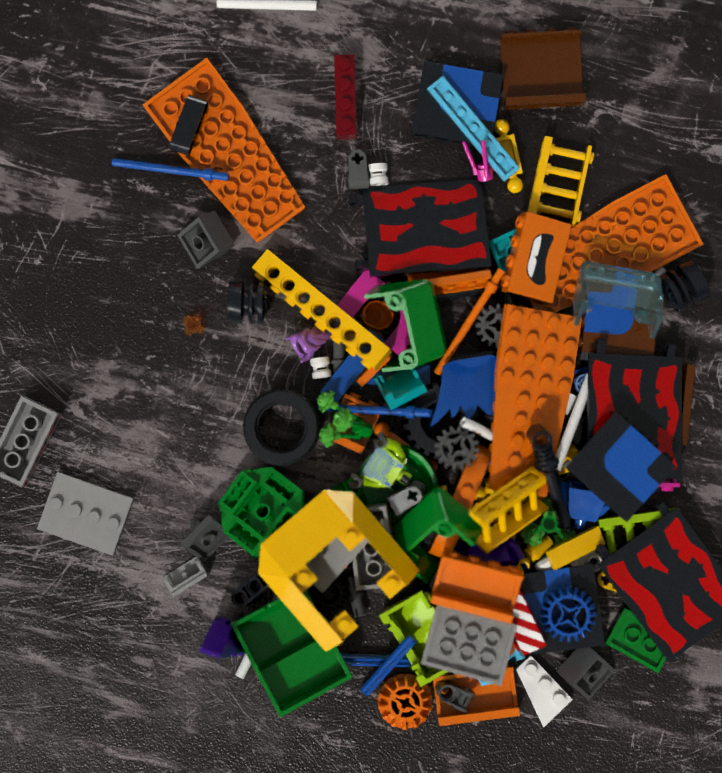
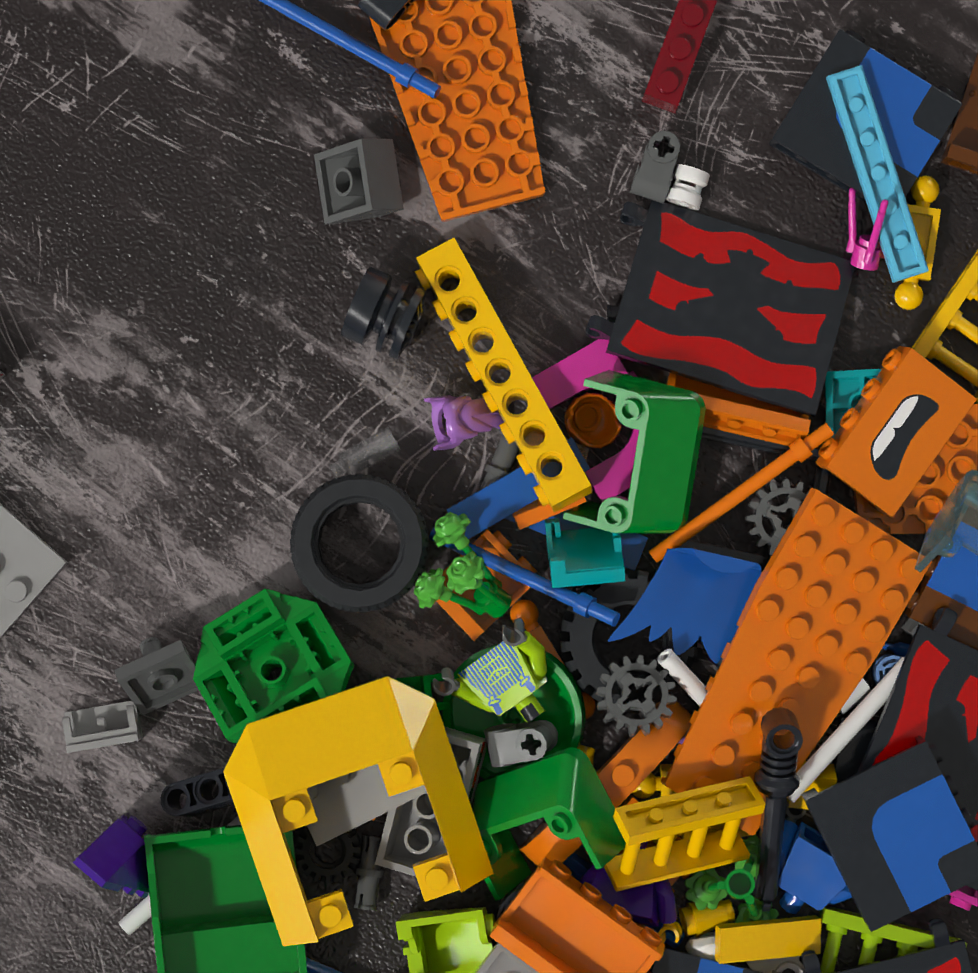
camera: 25 degrees right, 0 degrees up
clear orange plate [183,314,204,336] -> none
white wheel [310,356,332,379] -> none
none -> clear cylinder [329,427,401,478]

